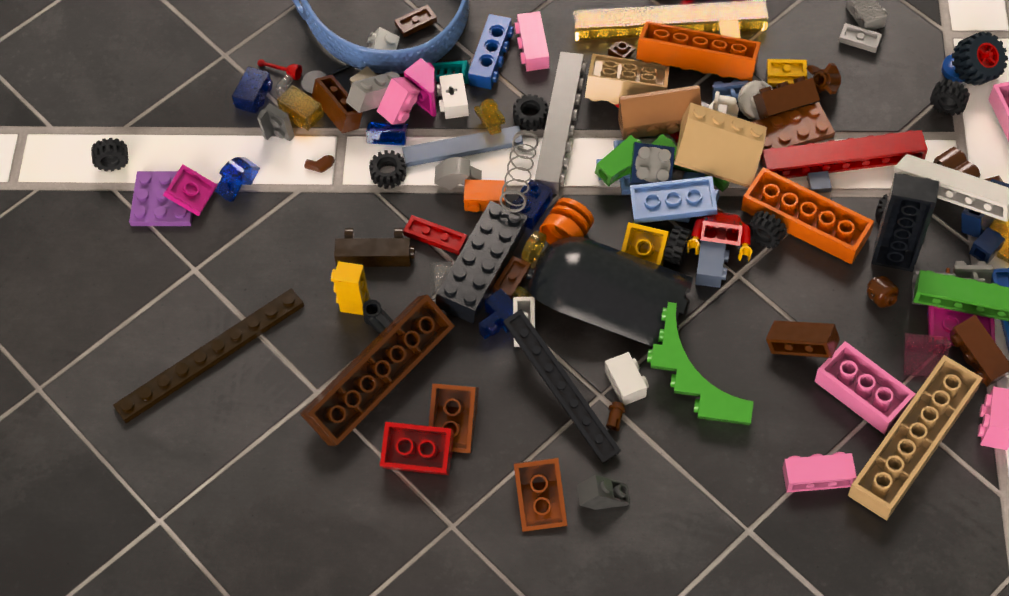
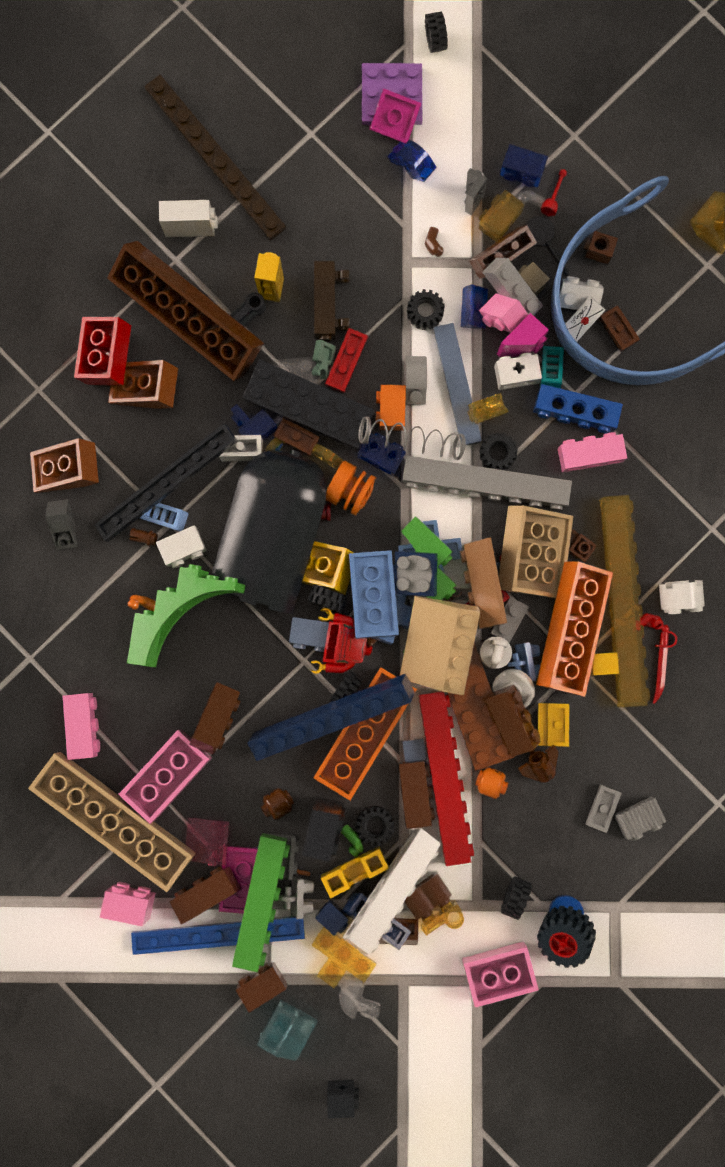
camera: 85 degrees right, 25 degrees up
none -> orange arm [128,595,156,611]
none -> light blue slope [140,503,188,532]
none -> white brick [159,200,218,237]
none -> dark blue brick [247,673,415,761]
none -> sand green plate [312,340,336,380]
none -> yellow arch [321,846,389,898]
none -> reddish brown brick [398,760,435,829]
none -> clear yellow plate [420,900,464,936]
none -> orange head [475,767,509,799]
none -> white tile [565,296,606,342]
none -> reddish brown brick [583,231,618,264]

